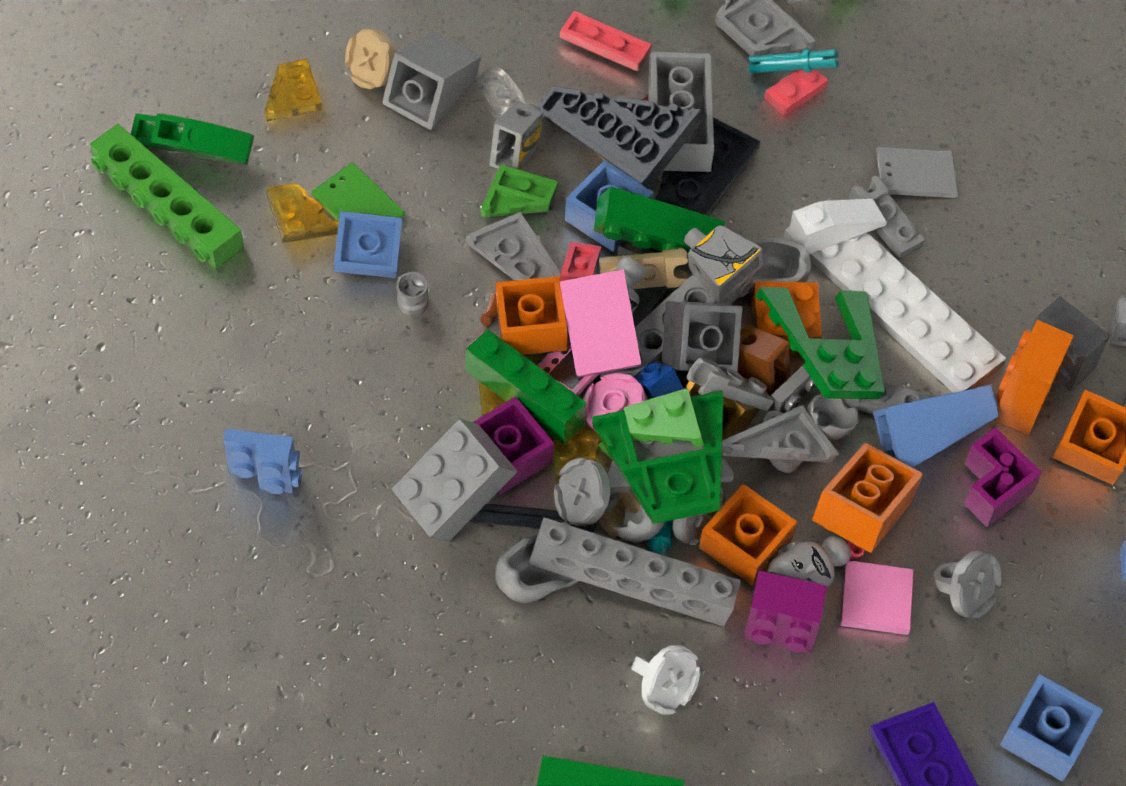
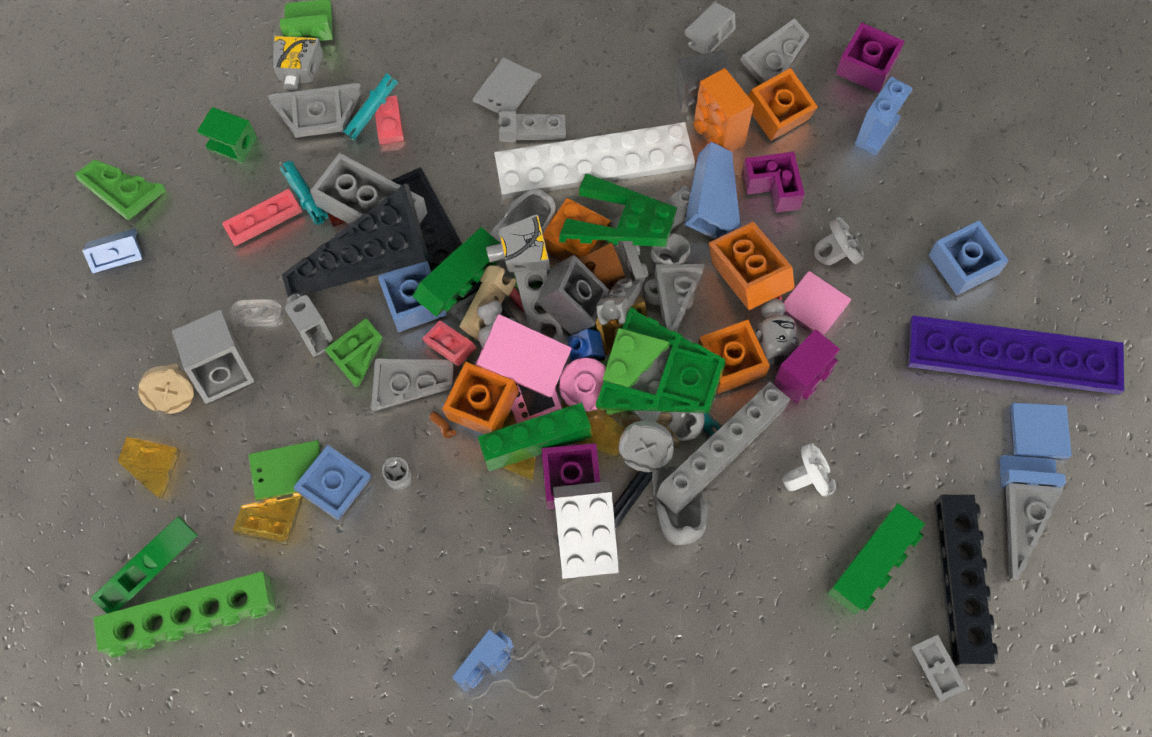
camera: 55 degrees left, 10 degrees up
white slope [789,199,887,254] -> none
none -> teal pin [280,161,329,225]

